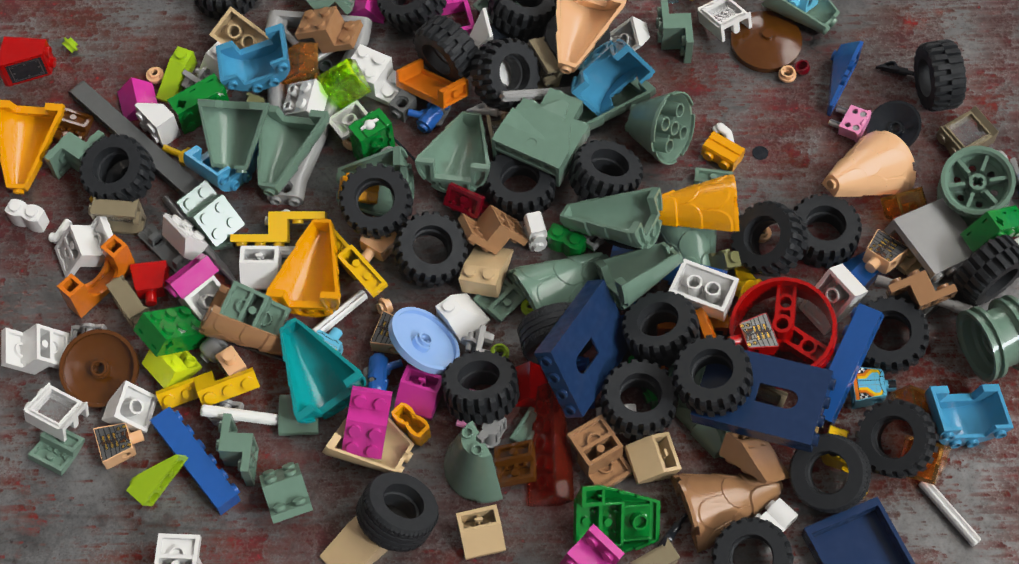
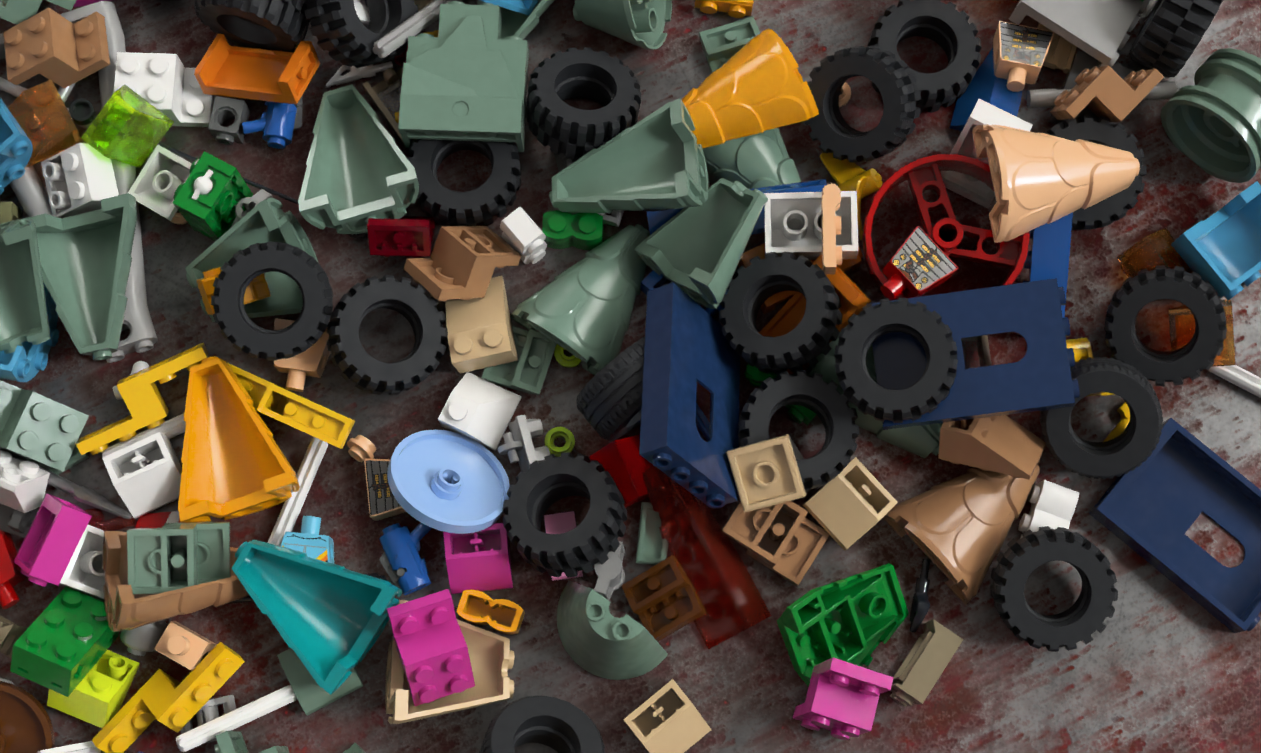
camera: 30 degrees left, 15 degrees up
olive brick [708,249,742,271] -> none
torso [850,367,897,409] -> none
none -> tan tile [726,434,806,513]
none -> light nougat hinge [821,183,842,275]
none -> light nougat cone [972,124,1140,243]

